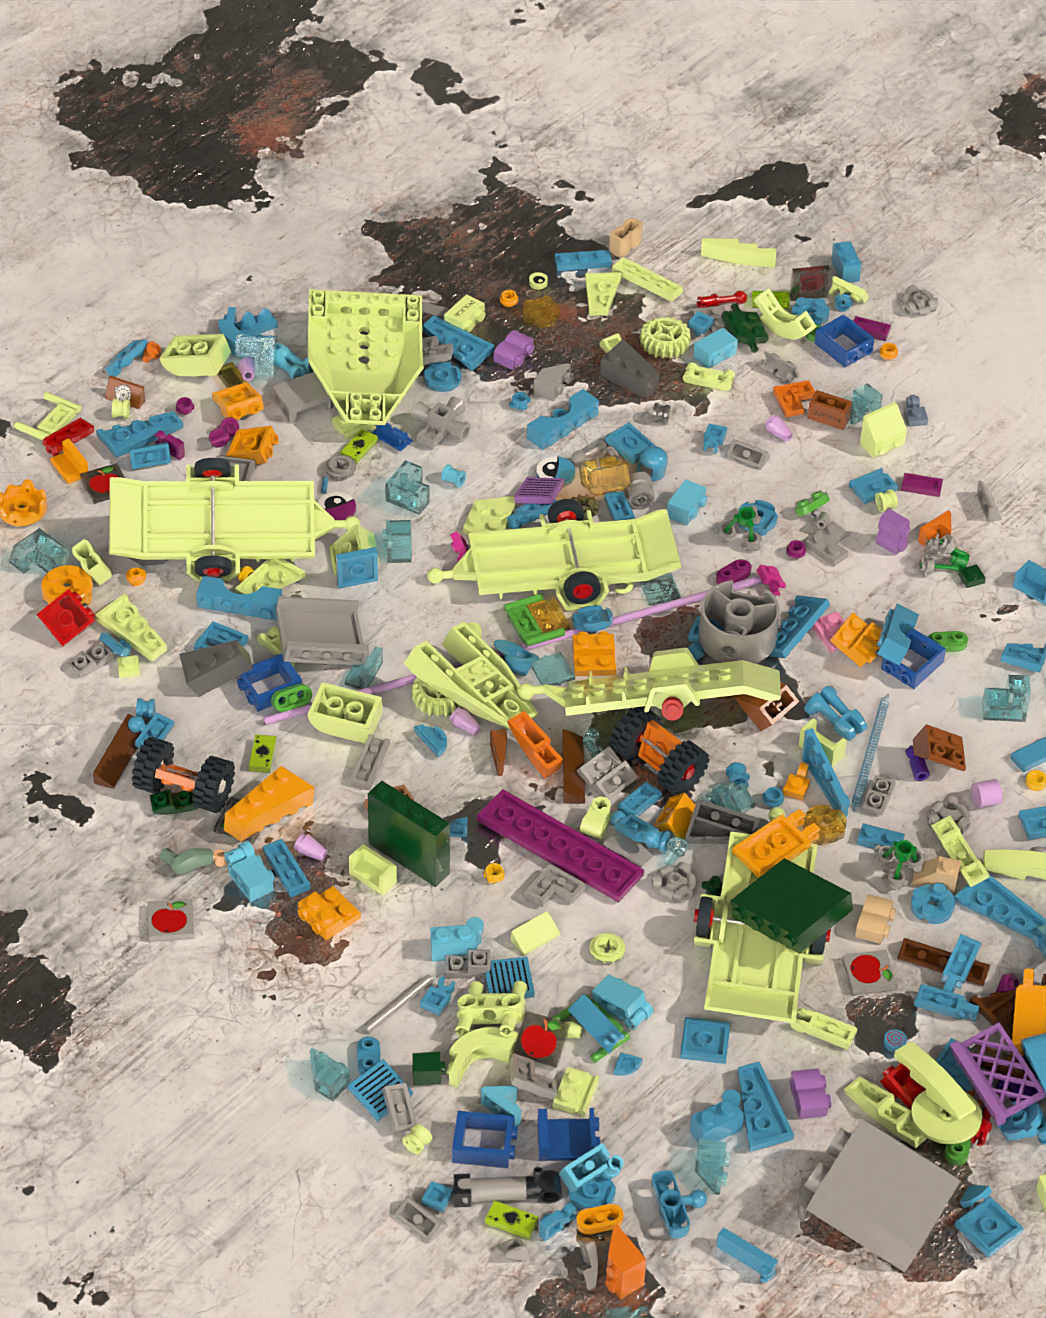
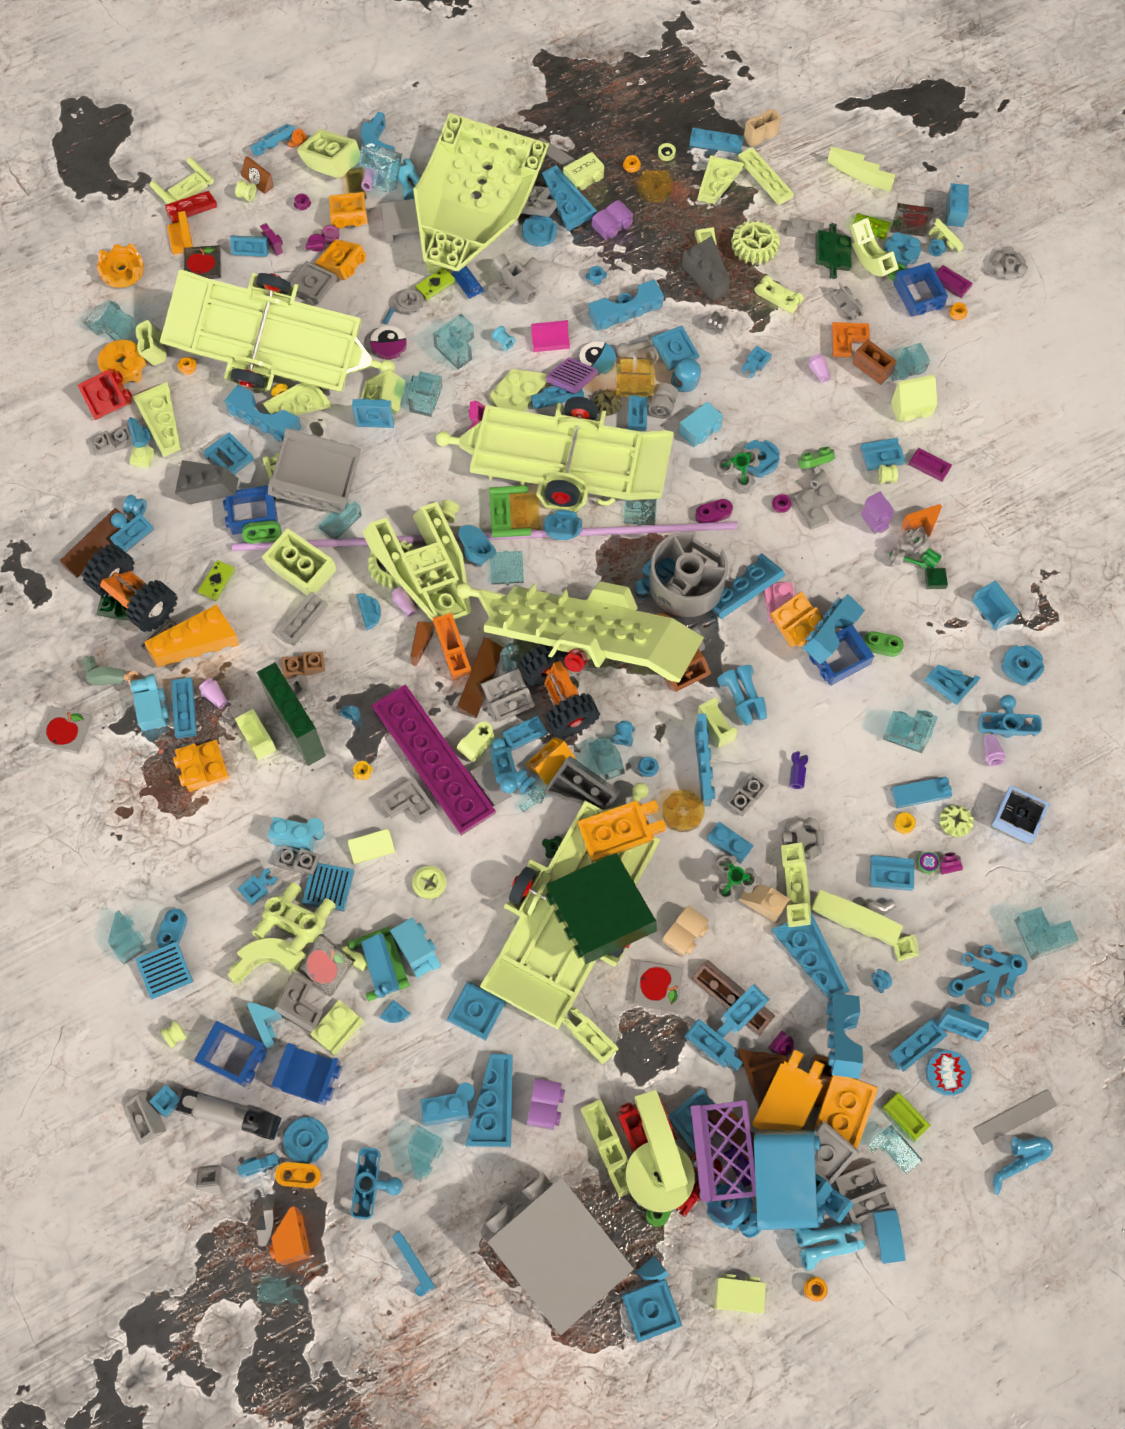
camera: 20 degrees right, 20 degrees up
dark azure wing [96,411,184,458] -> none
dark azure tile [235,308,278,334] -> none
light grey plate [382,1083,417,1134] -> none
dark green brick [412,1052,446,1086] -> none
lime tile [485,1200,539,1240] -> none
light grey slope [533,363,573,401] -> none
medium azure hinge [559,1143,623,1194] -> none
light orange plate [572,631,616,676] -> none
light grey piece [652,862,696,902] -> none
dark azure tile [688,311,714,337] -> none
medium azure brick [693,328,738,368] -> none
red pin [696,290,747,308] -> none
light grey slope [725,439,770,470] -> none
dark pink plate [756,564,786,596] -> none
light orange plate [783,762,810,801] -> none
dark azure piece [852,694,889,812] -> none
dark azure tile [883,1029,907,1053] -> none
sand blue plate [905,394,928,427] -> none
dark azure plate [910,883,956,924] -> none
dark orange slope [913,724,966,771] -> none
lavender piece [971,779,1003,808] -> none
light grey slope [976,480,1002,522] -> none
none -> dark pink panel [531,320,570,352]

